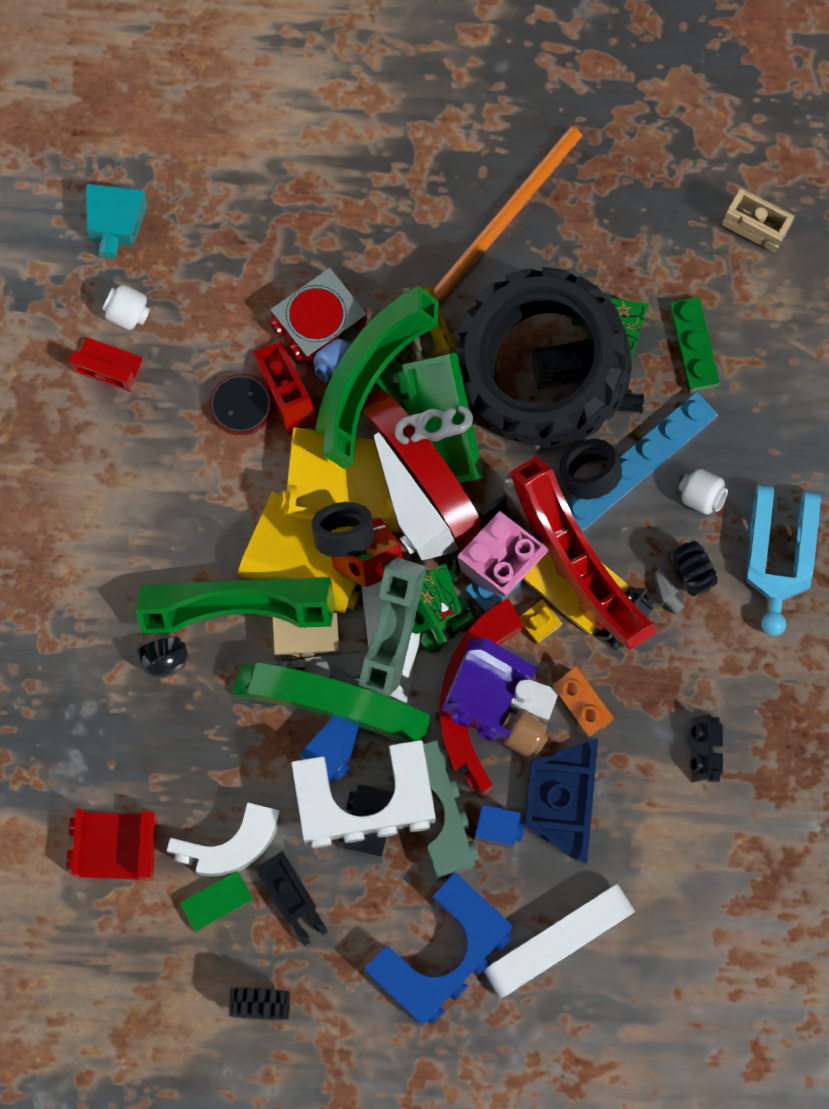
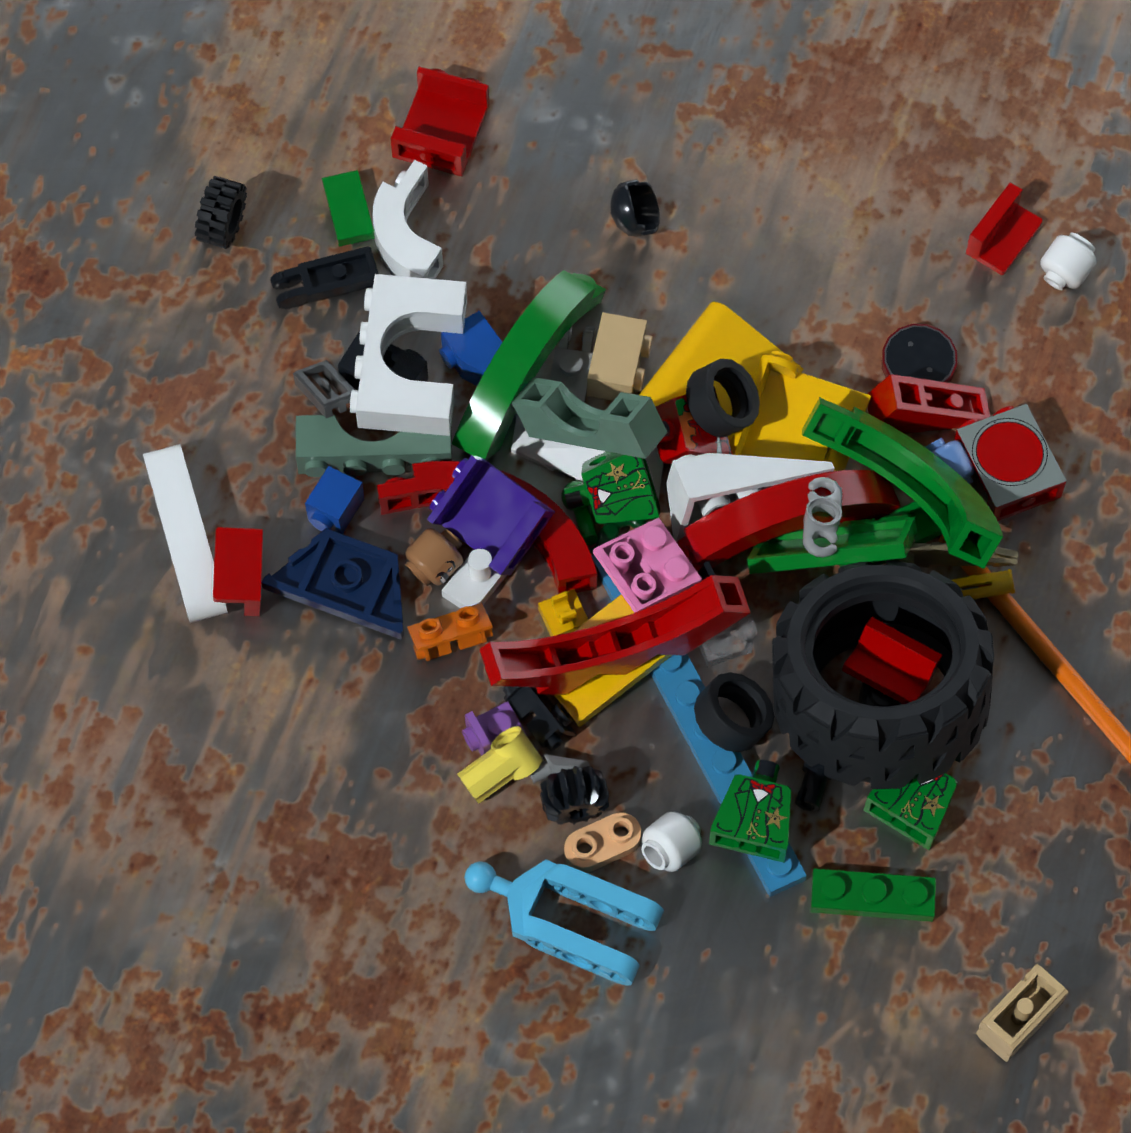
camera: 110 degrees right, 10 degrees down
green arch [135,577,335,634] -> none
blue arch [365,872,514,1026] -> none
black hinge [689,714,723,783] -> none
none -> red panel [213,527,263,616]
none -> dark grey tile [293,360,355,418]
none -> light yellow piece [457,726,543,804]
none -> medium lavender bracket [462,701,527,756]
none -> light nougat plate [564,813,641,873]
none -> green torso [709,760,791,863]
none -> red panel [842,617,943,704]

